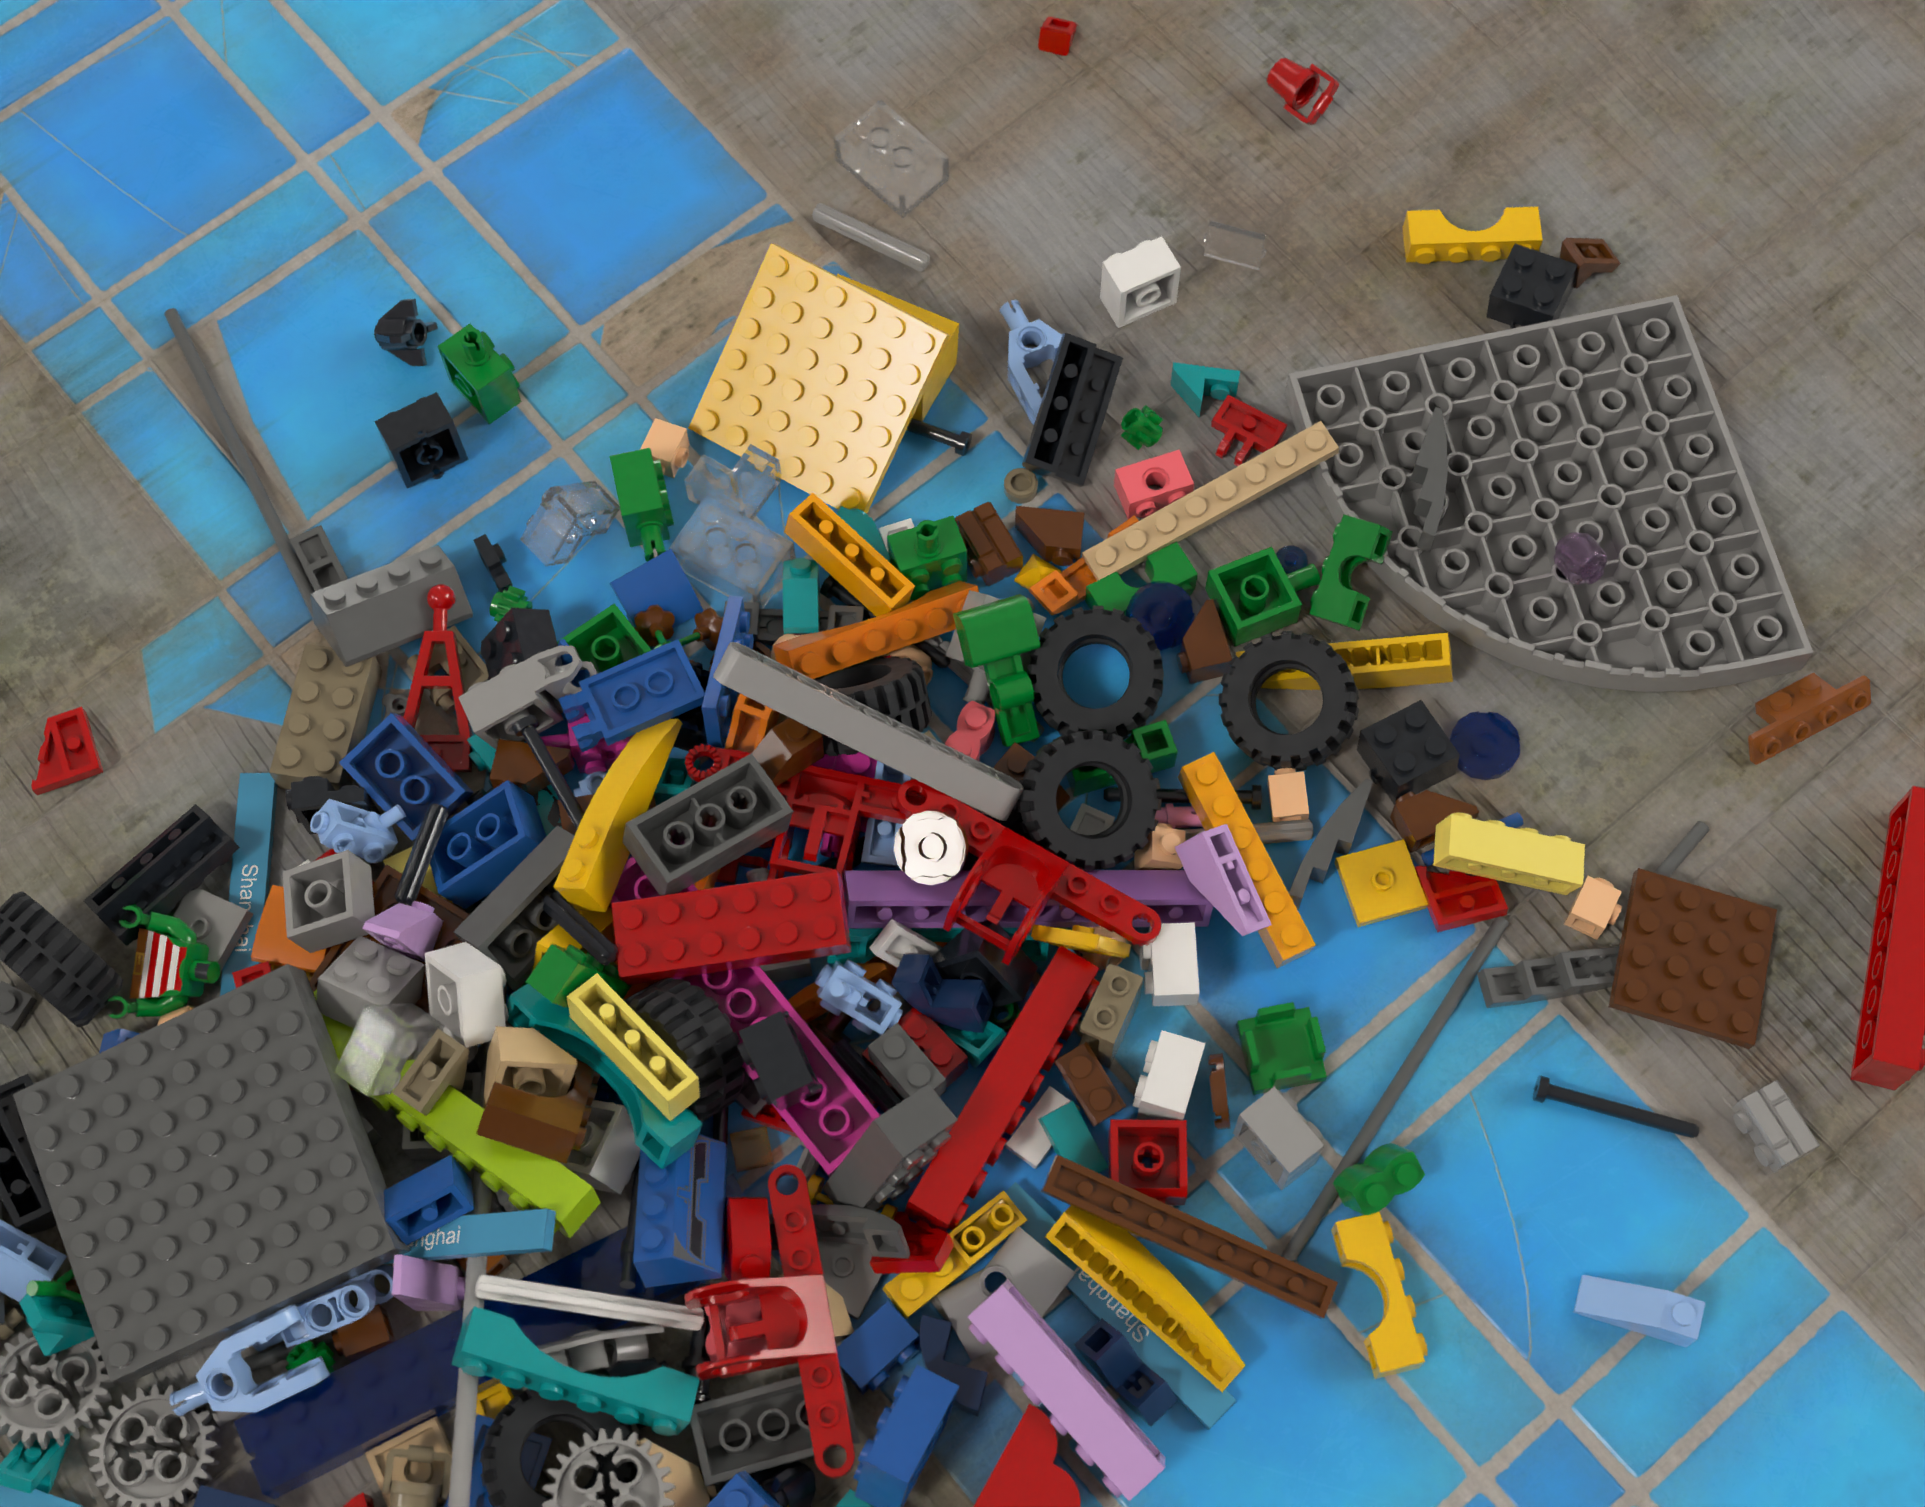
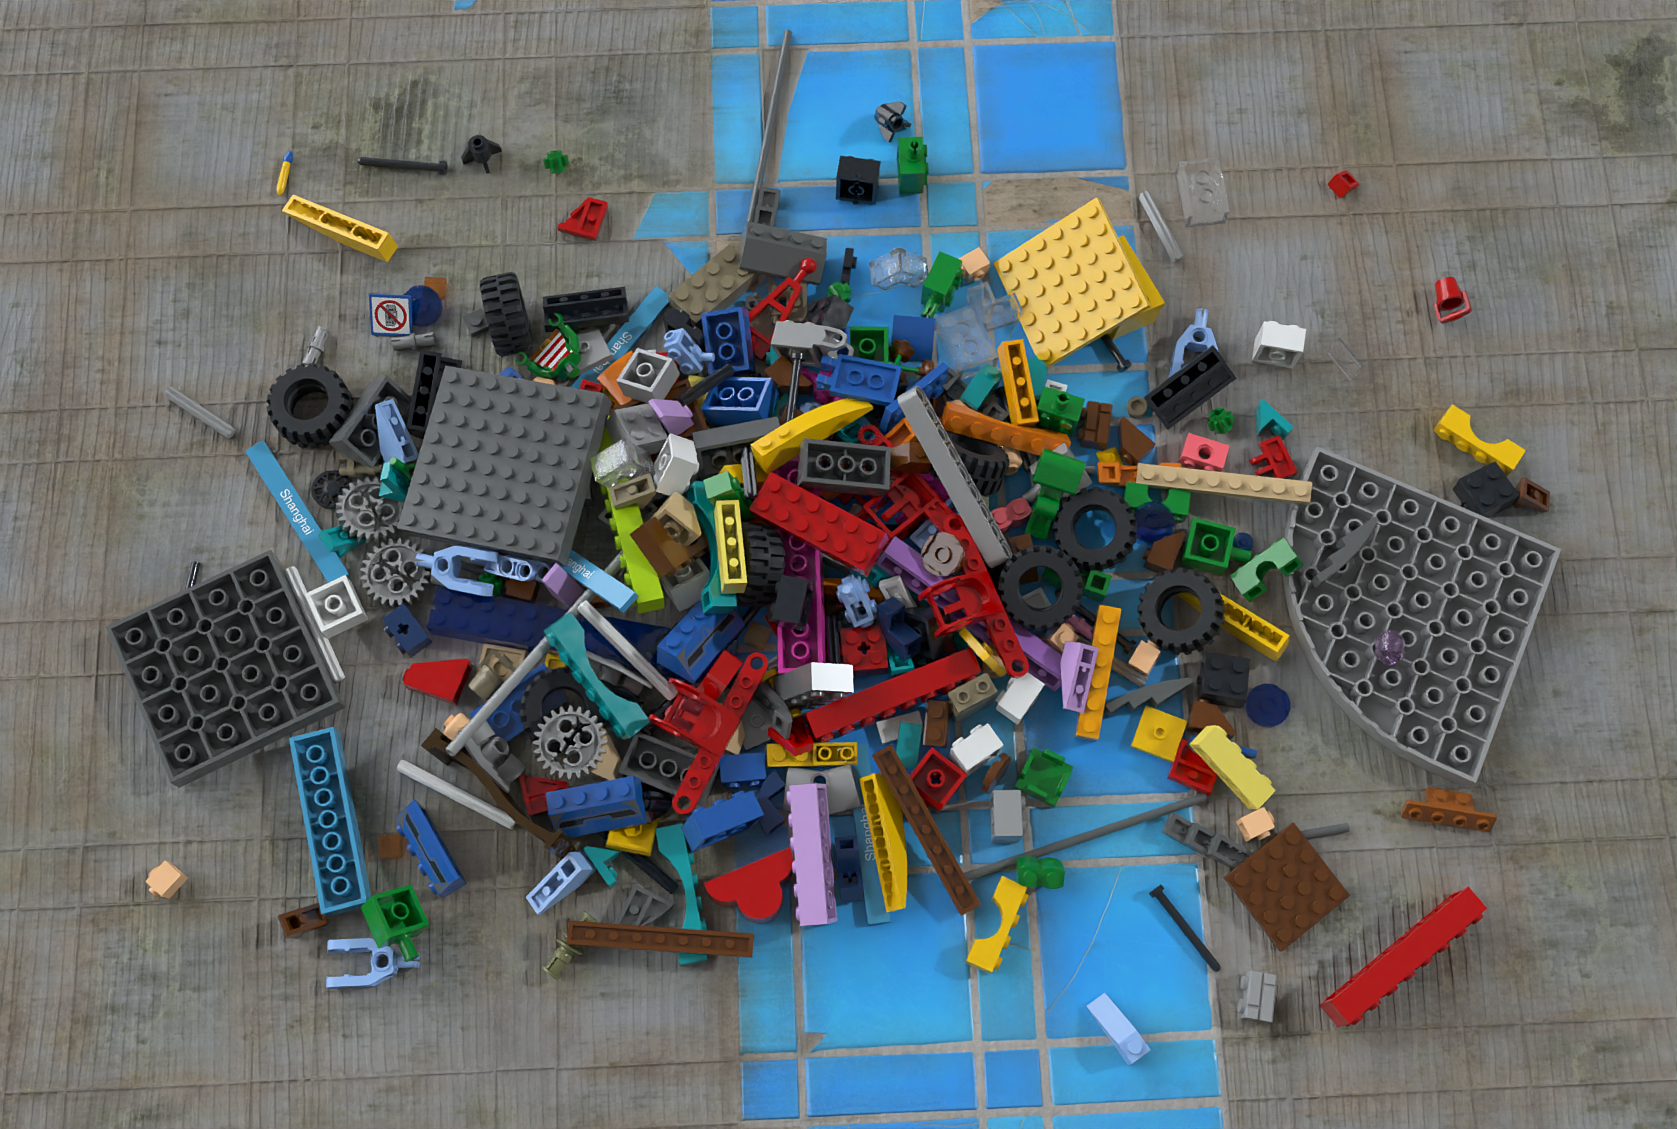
camera: 35 degrees right, 5 degrees up
blue brick [384,1154,474,1245] -> none
dark grey brick [868,1023,946,1100] -> none

